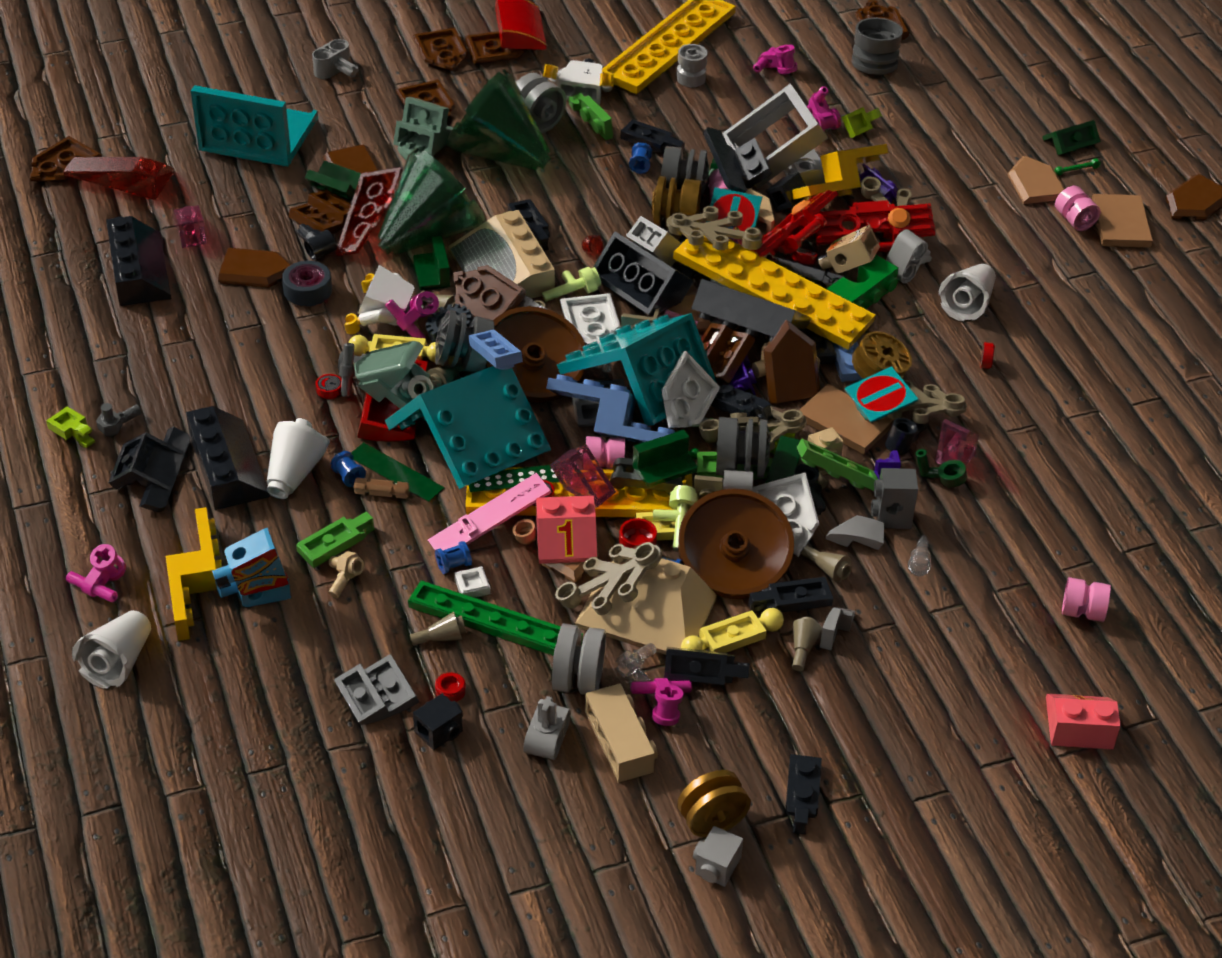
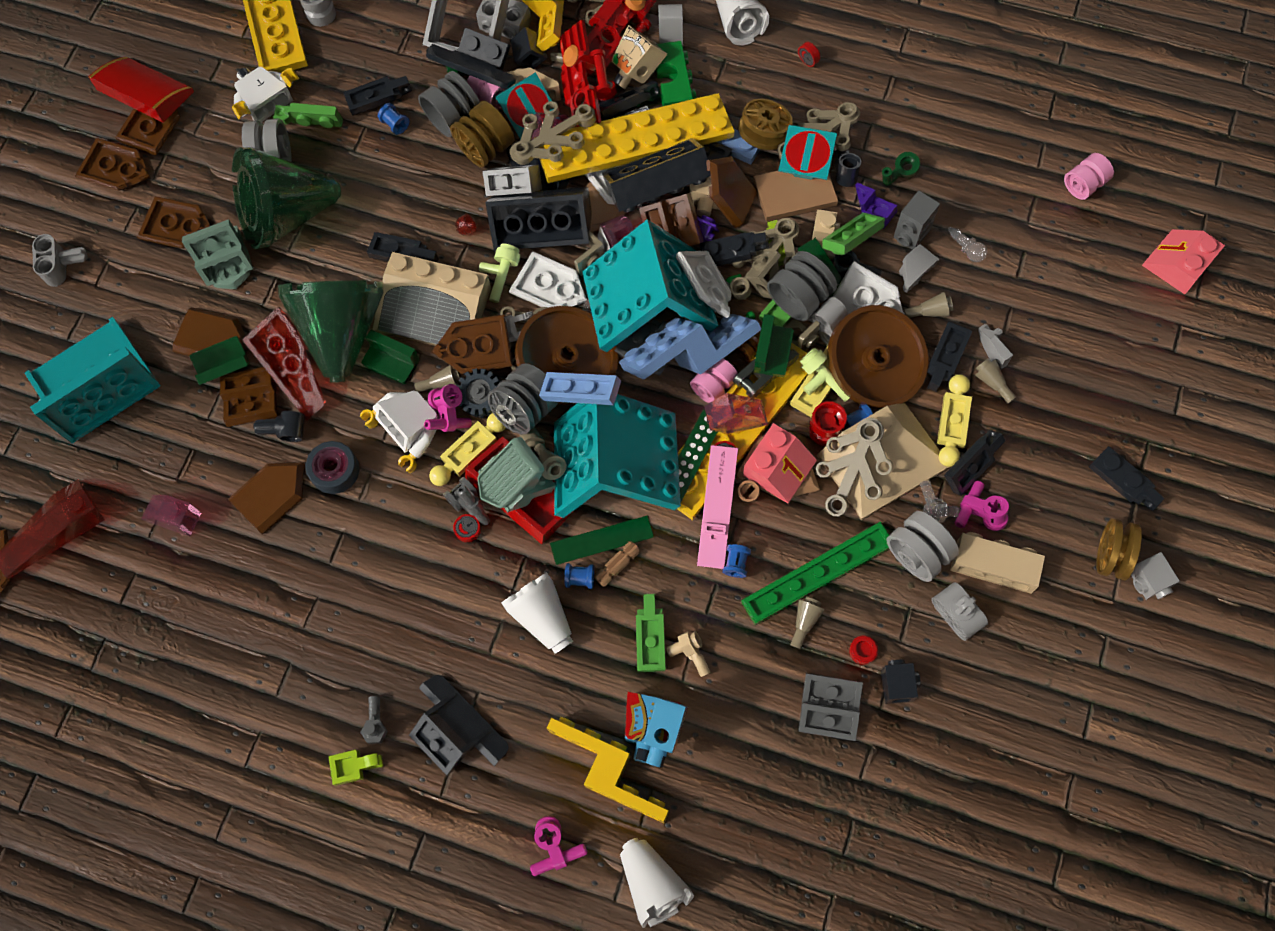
camera: 45 degrees left, 25 degrees up
black slope [106,216,172,306] -> none
black slope [186,406,270,510] -> none
white tile [454,567,490,598] -> none
clear pink slope [935,419,979,466] -> none

